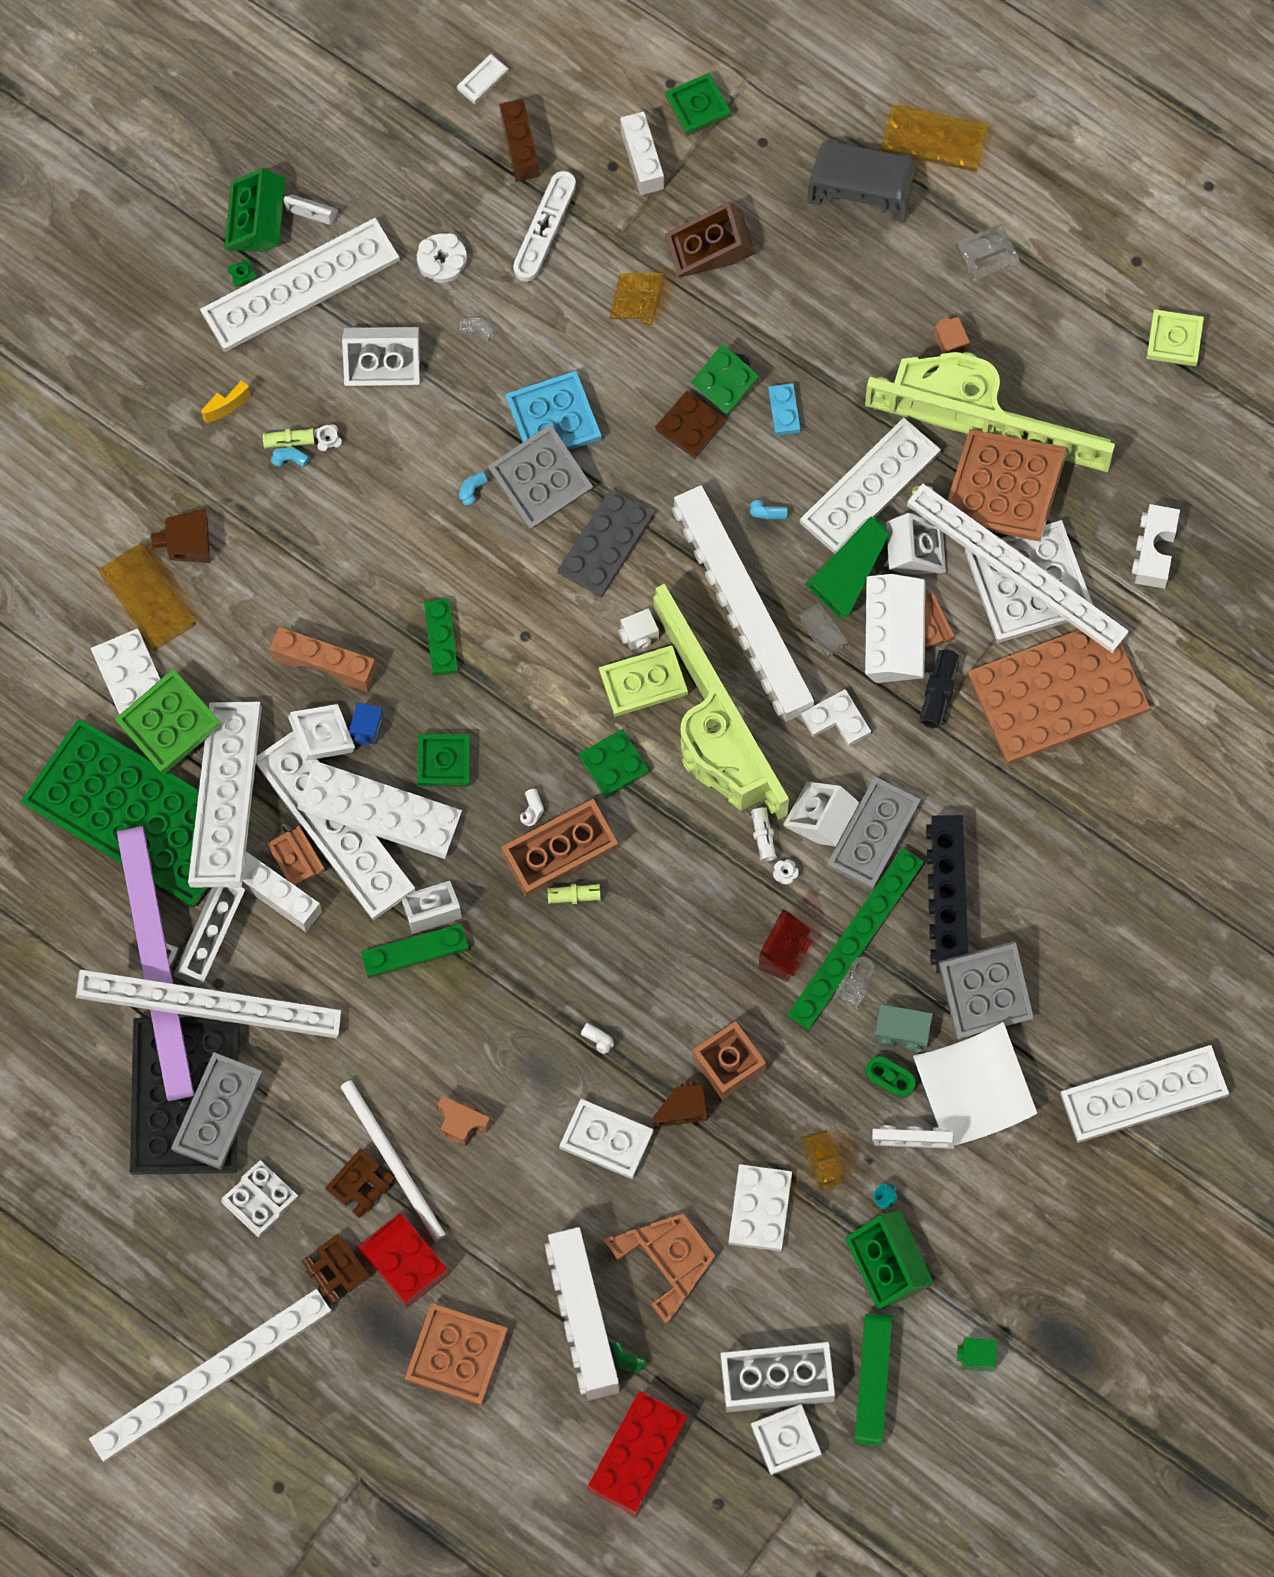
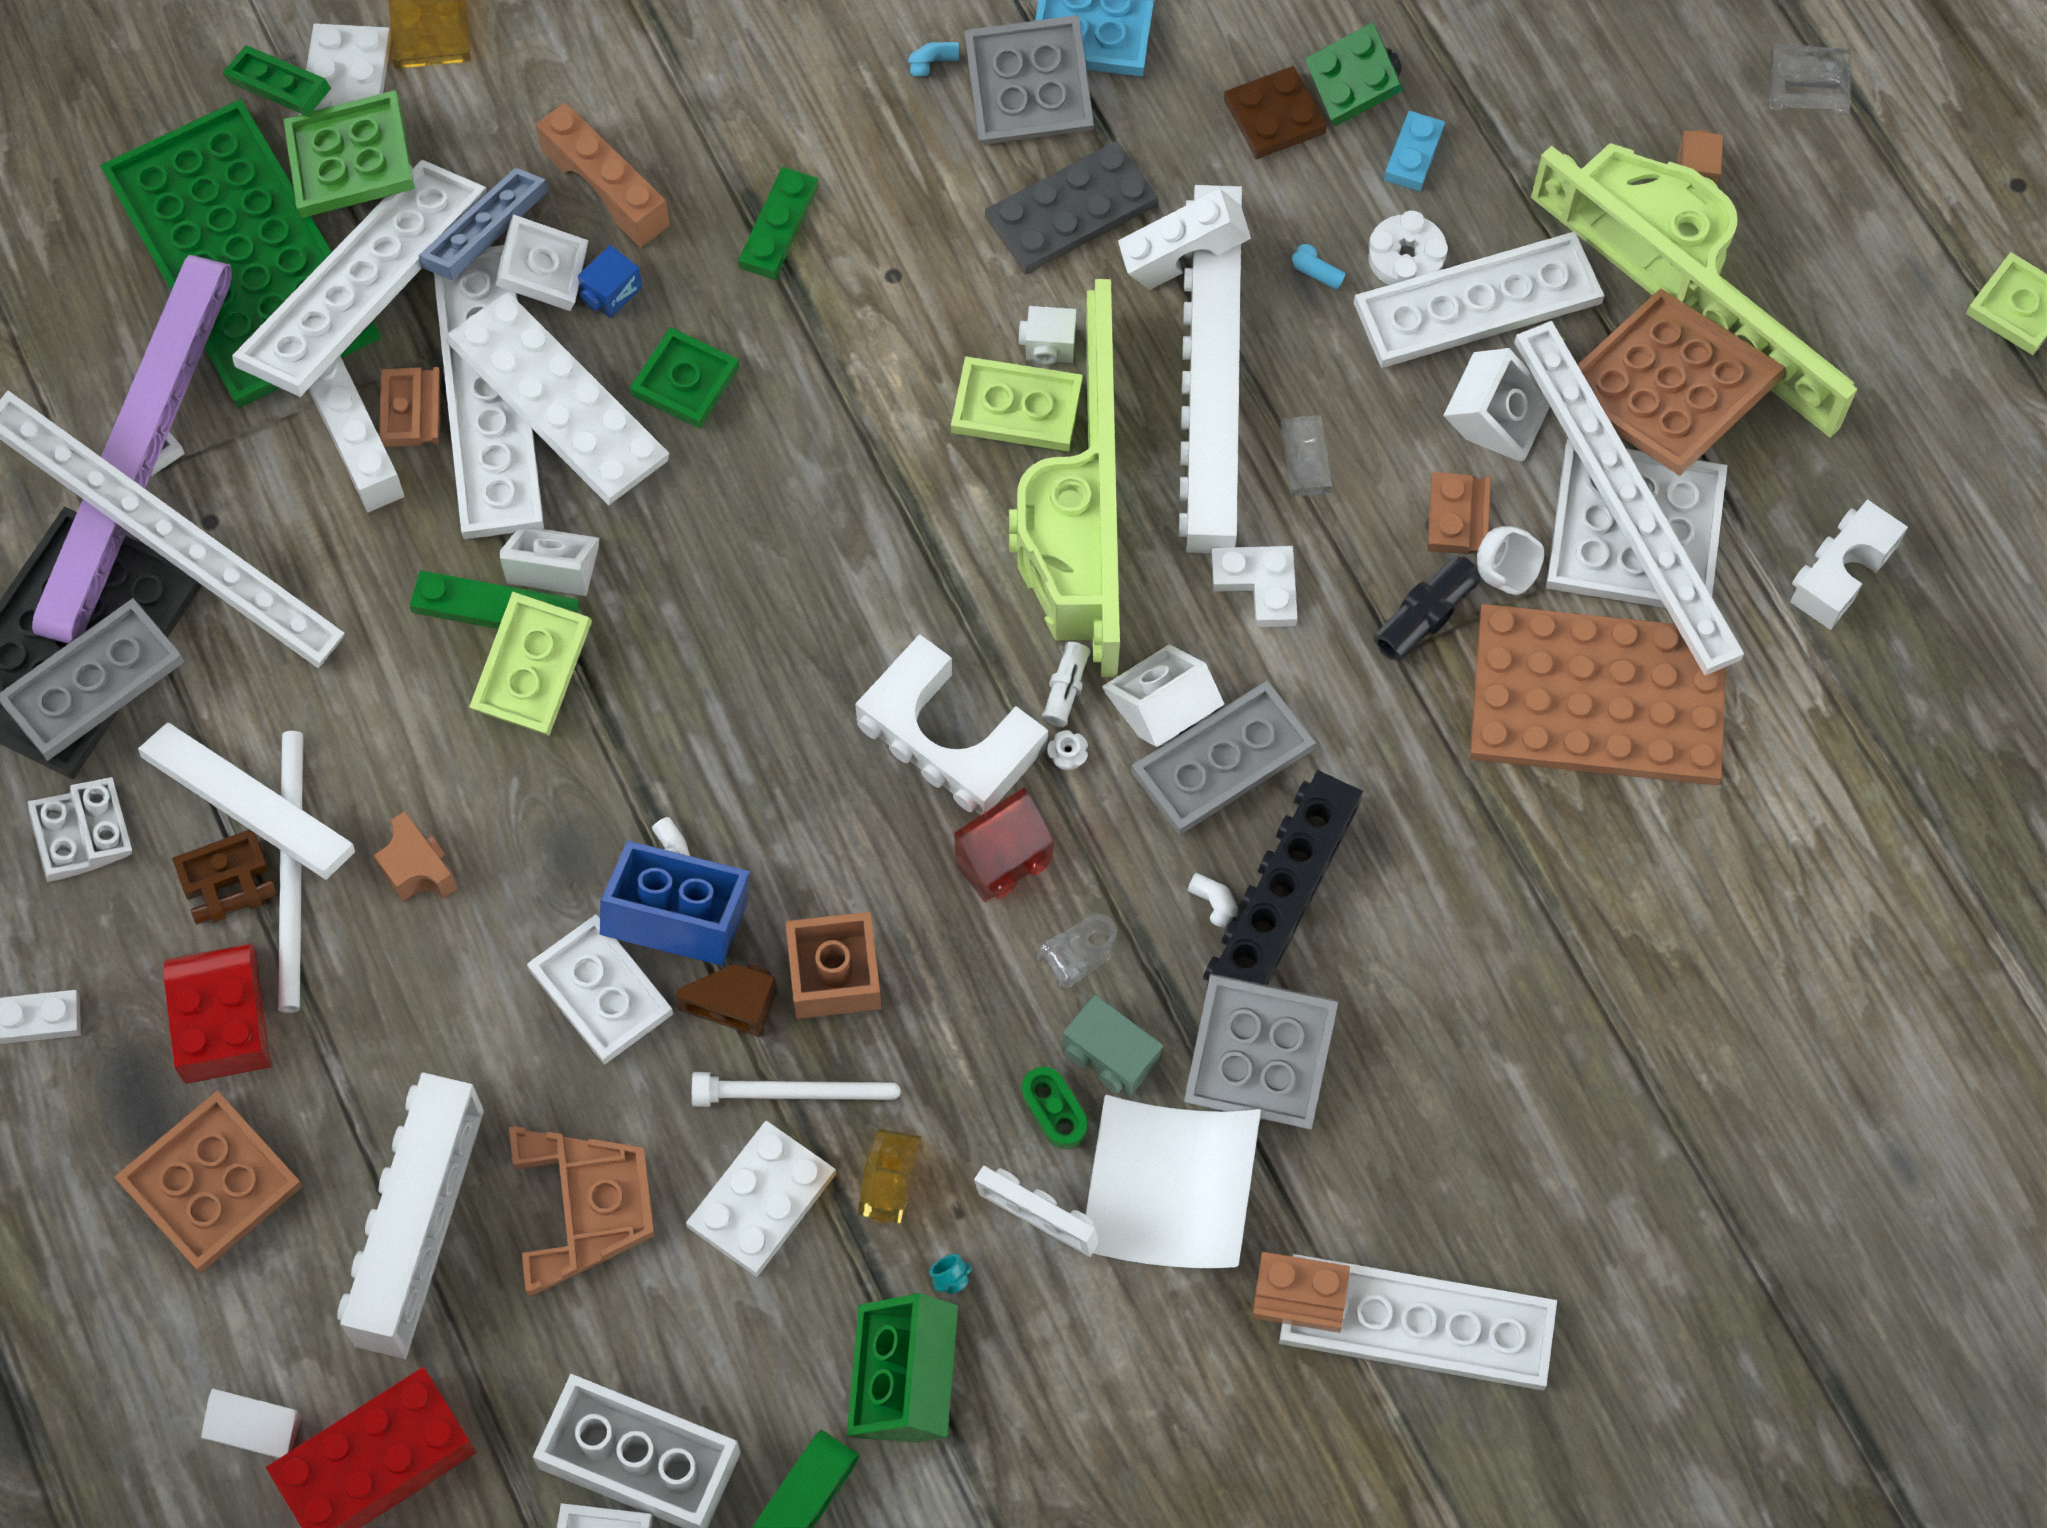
camera: 25 degrees right, 5 degrees down
white brick [173,887,245,987] -> none
reddish brown plate [302,1234,370,1304] -> none
nougat brick [501,799,618,898] -> none
white arm [520,789,544,826] -> none
yellowish green pin [547,883,601,905] -> none
green plate [578,729,649,799] -> none
green arm [609,1341,646,1373] -> none
green plate [787,848,924,1031] -> none
green slope [804,516,889,620] -> none
white slope [865,574,925,683] -> none
none -> white tile [138,722,355,880]
none -> white slope [201,1389,302,1458]
none -> green plate [222,45,332,117]
none -> sand blue plate [418,167,549,280]
none -> yellowish green plate [469,592,592,736]
none -> blue brick [599,840,750,966]
none -> white piece [692,1072,901,1107]
none -> white arch [855,634,1048,818]
none -> white arch [1118,188,1251,290]
none -> white arm [1187,873,1238,928]
none -> nougat plate [1252,1252,1350,1333]
none -> white plate [1368,211,1448,285]
none -> white hair [1477,526,1545,595]

